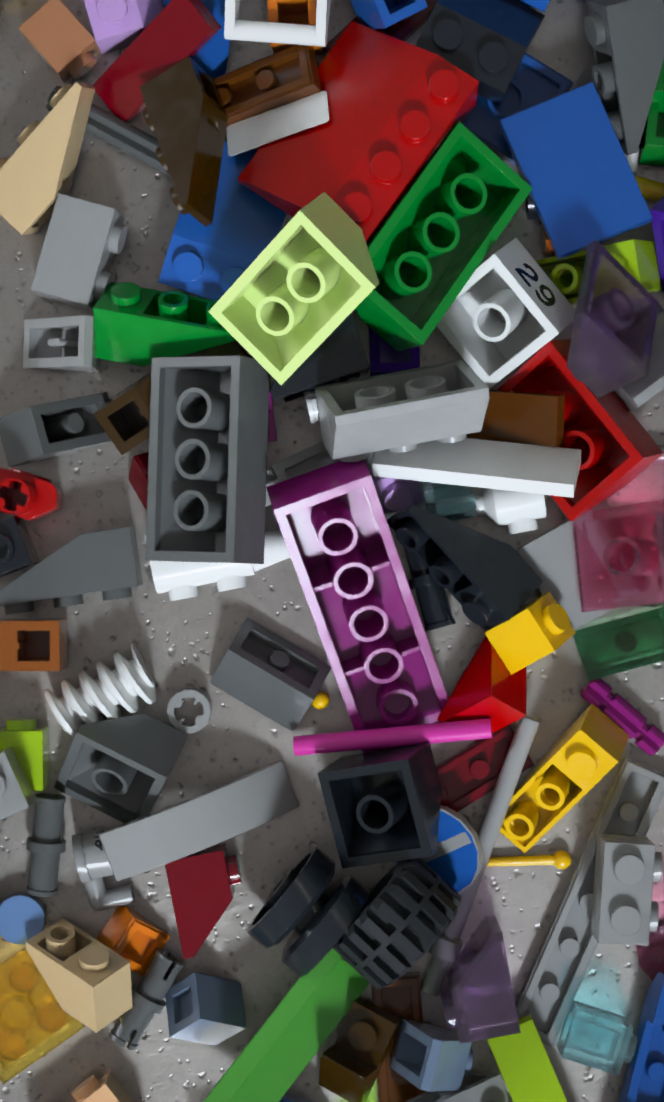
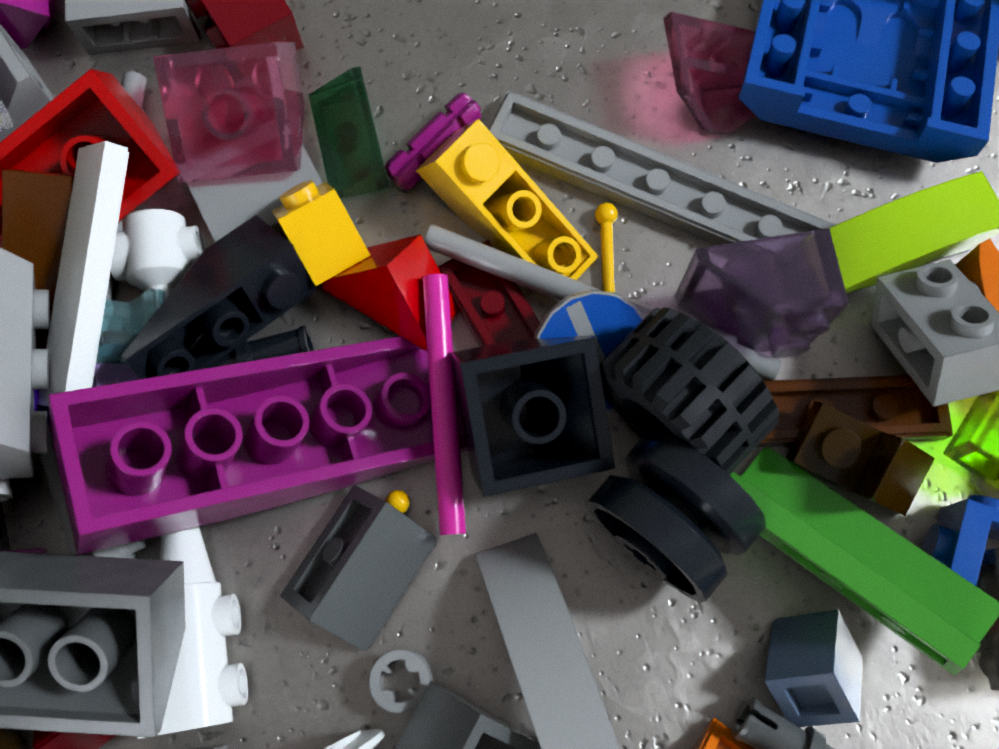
camera: 85 degrees left, 15 degrees down
dark red slope [165,843,242,959] -> none
sand blue slope [390,1019,473,1092] -> none
clear light blue brick [557,1000,637,1076] -> none
light grey brick [590,833,662,946] -> none

